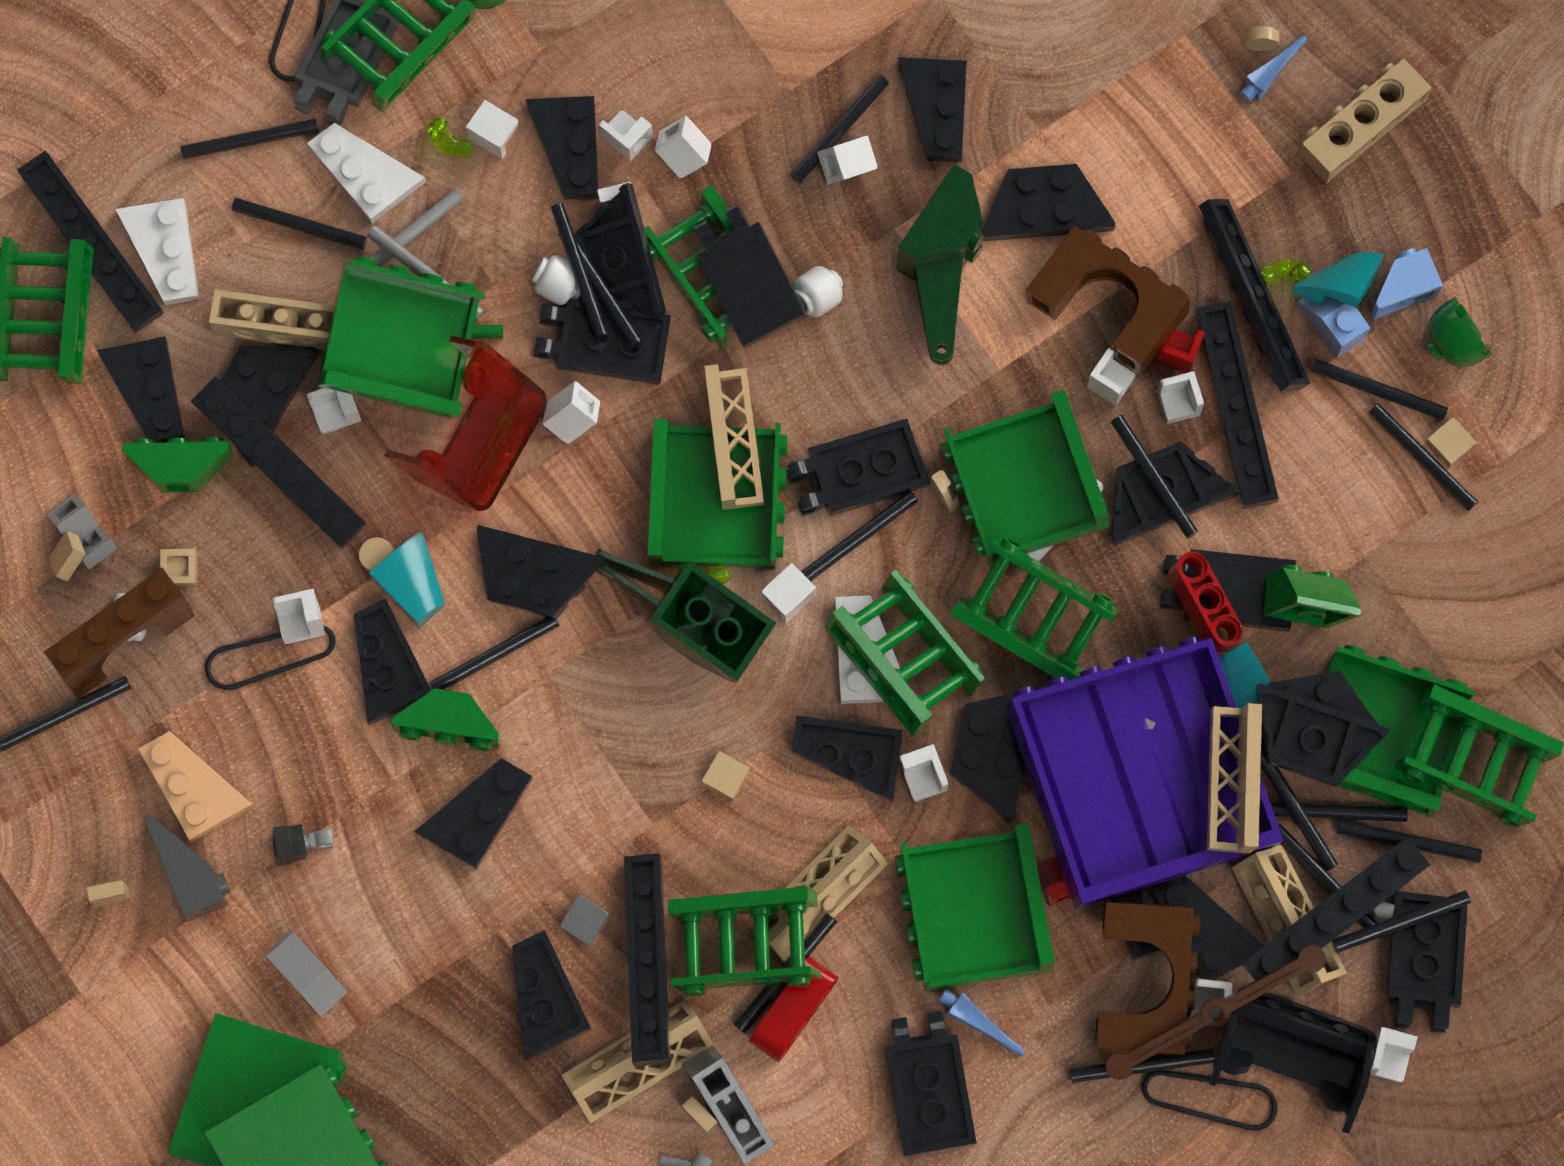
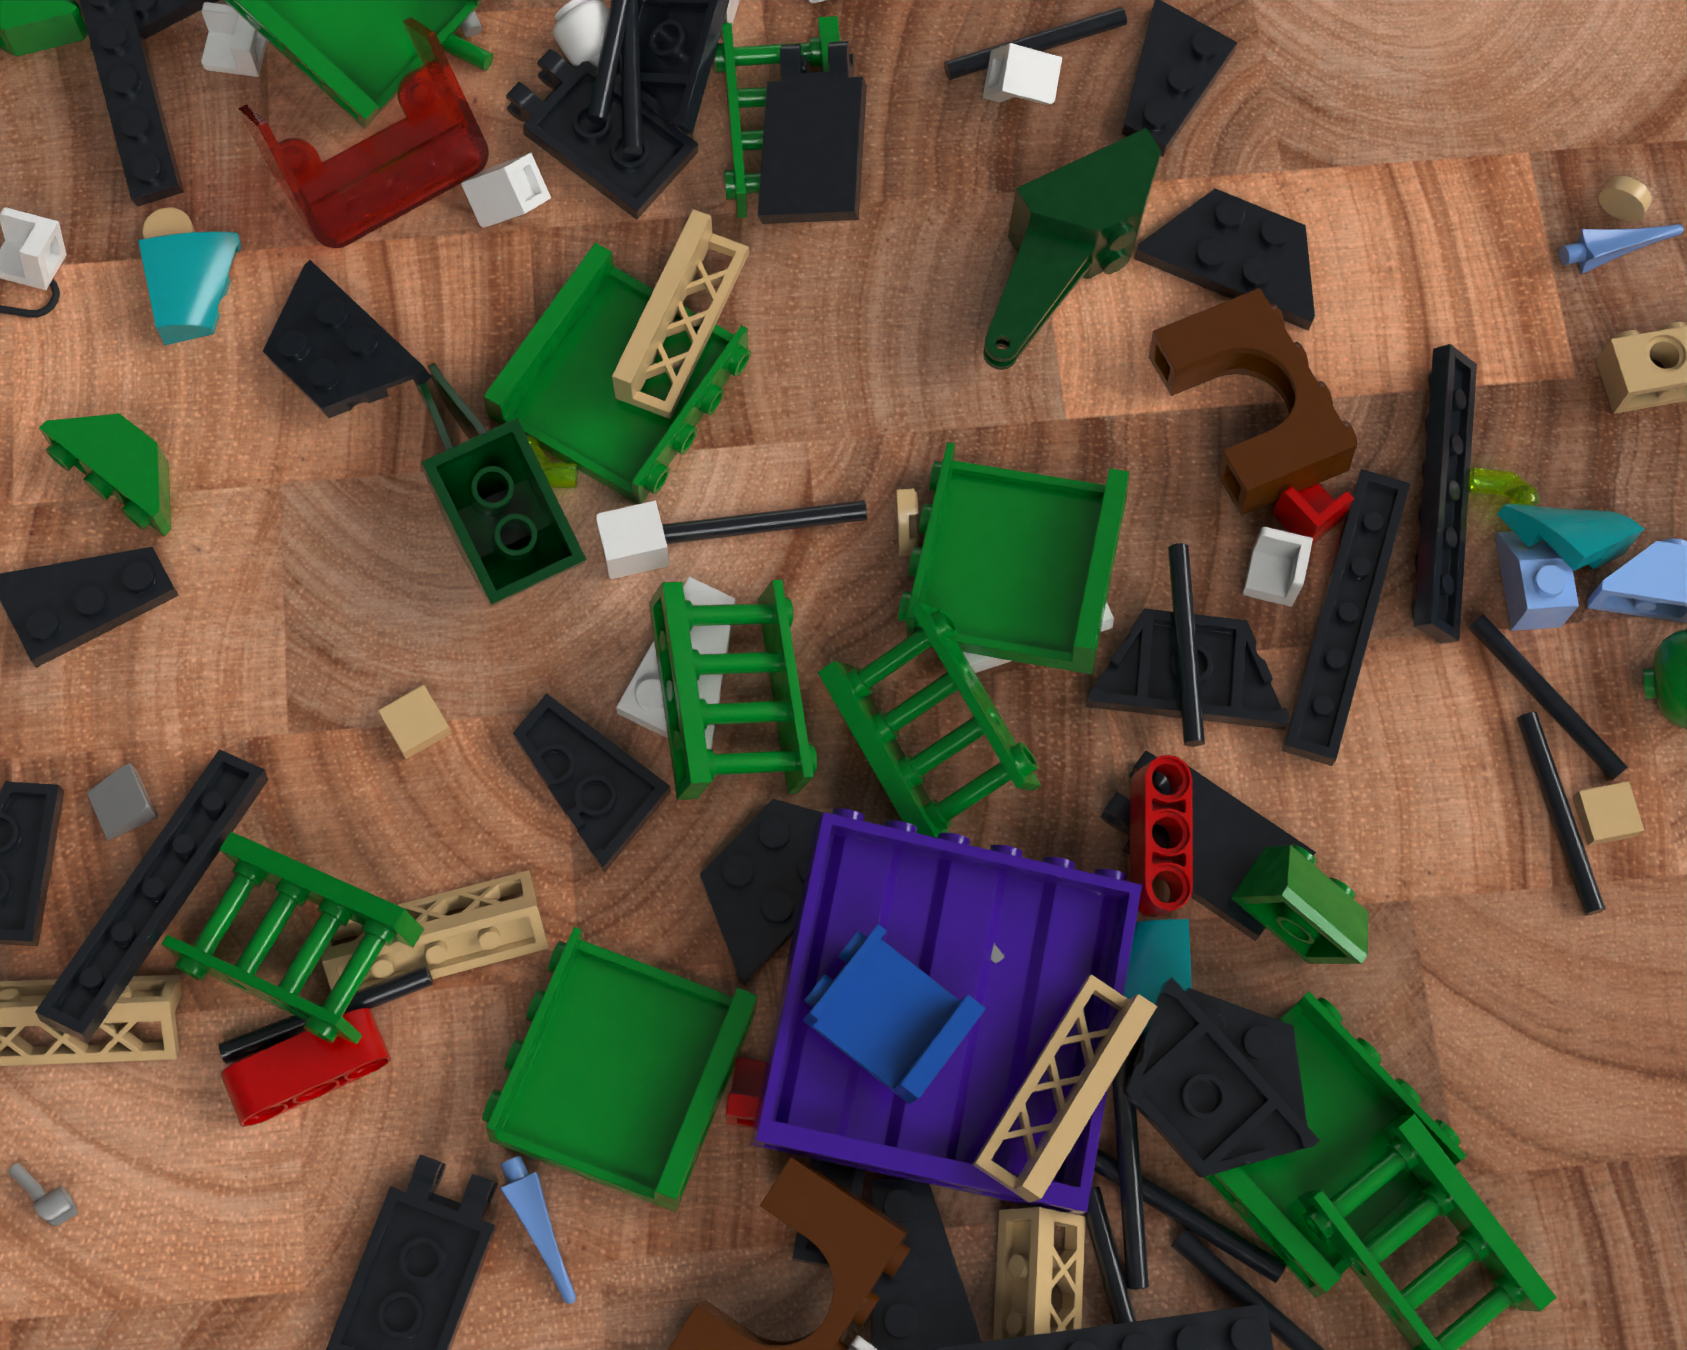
camera: 25 degrees right, 5 degrees down
black wing [354,598,431,725] -> none
black bar [429,617,560,690] -> none
dark grey slope [682,1045,775,1165] -> none
tan tile [682,1096,718,1136] -> none
black tile [786,419,930,517] -> none
white head [792,266,843,317] -> none
white panel [899,744,949,802] -> none
white panel [1087,348,1136,406] -> none
none -> blue panel [802,924,986,1104]

